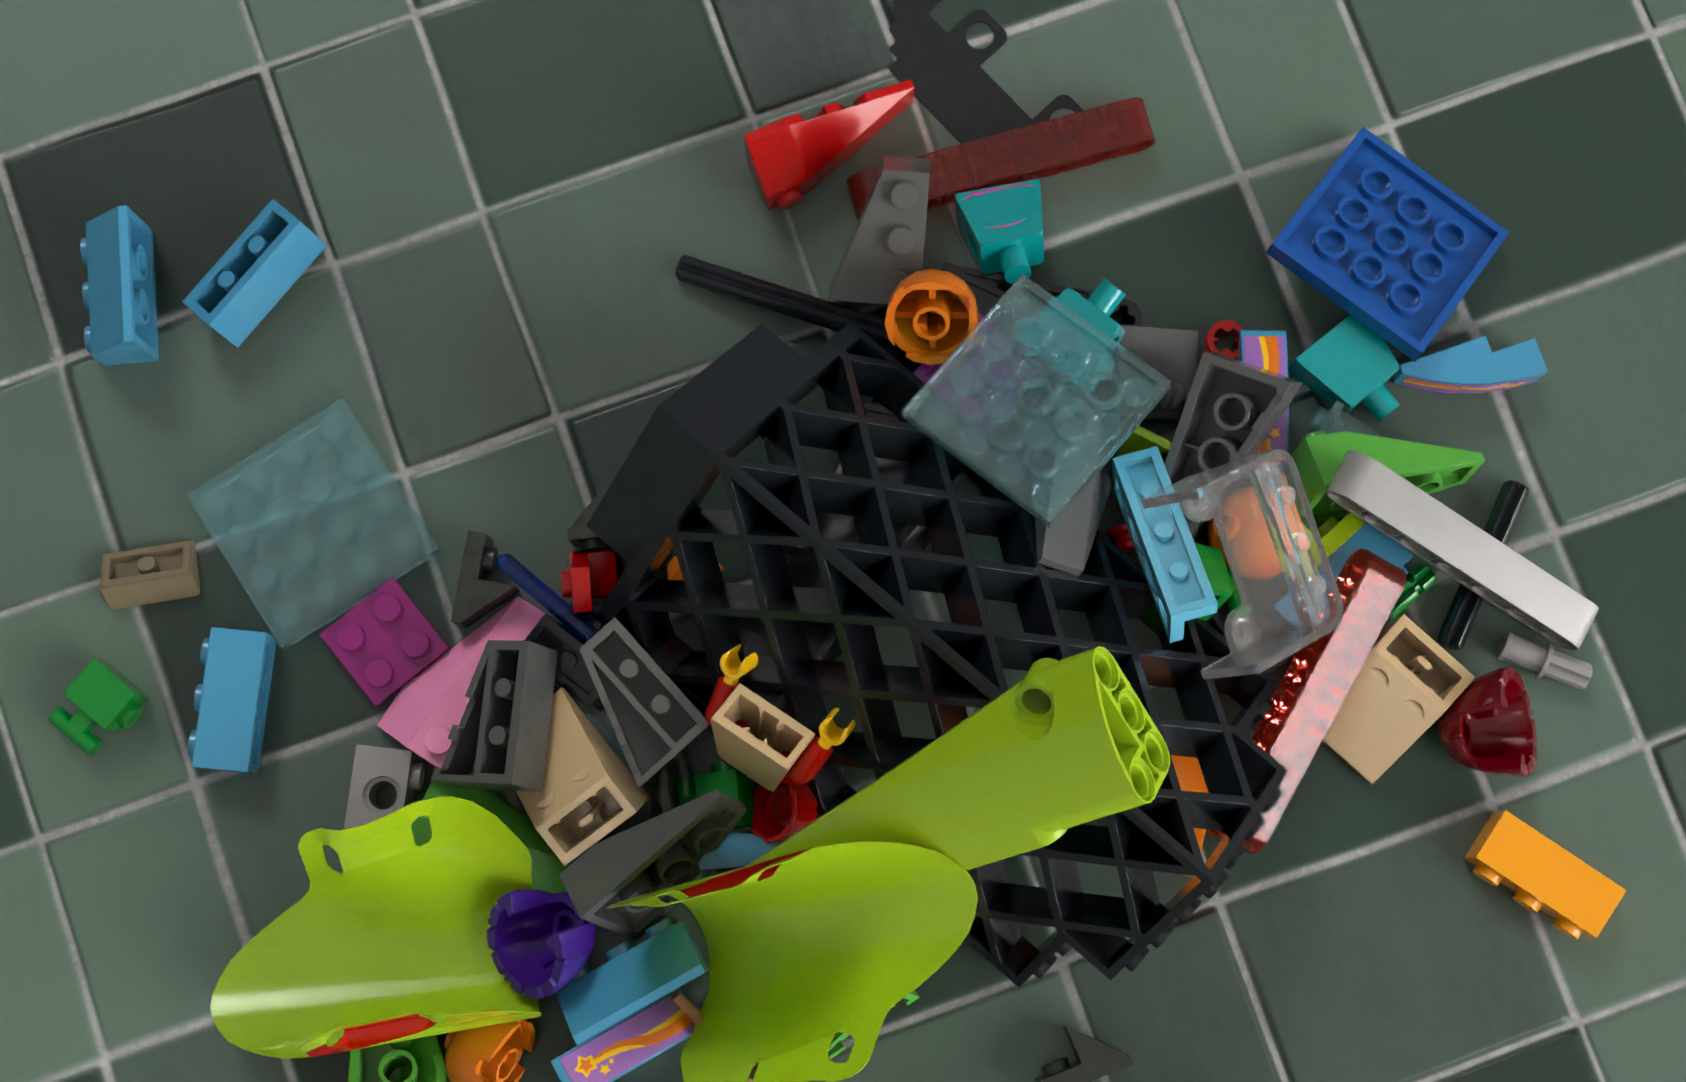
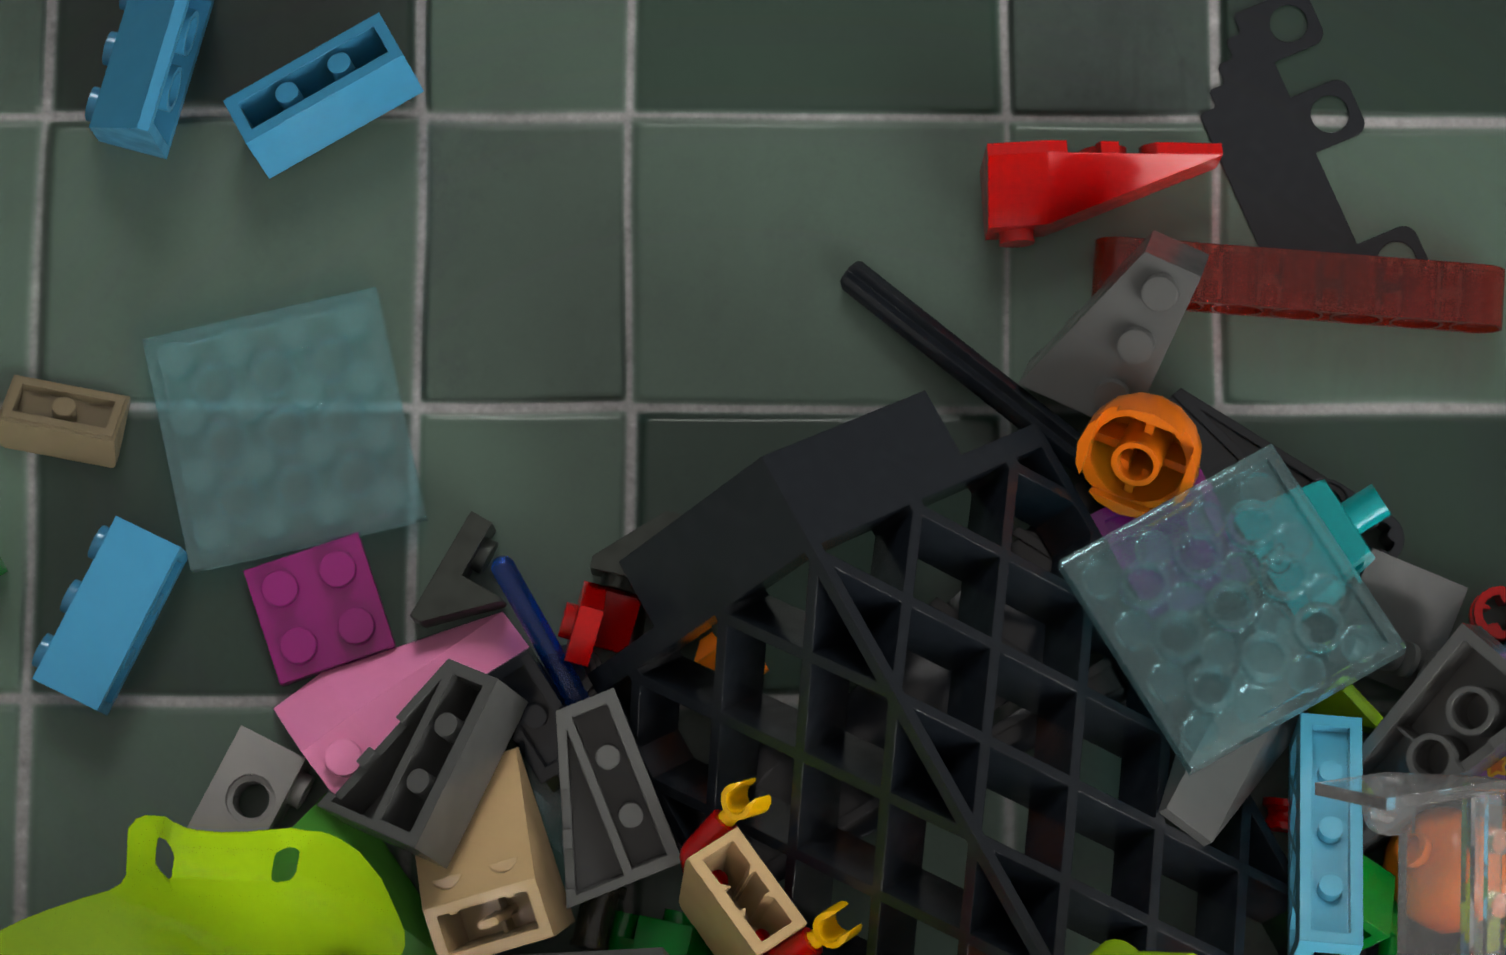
camera: 20 degrees right, 0 degrees up
teal torso [955,179,1044,284] -> none

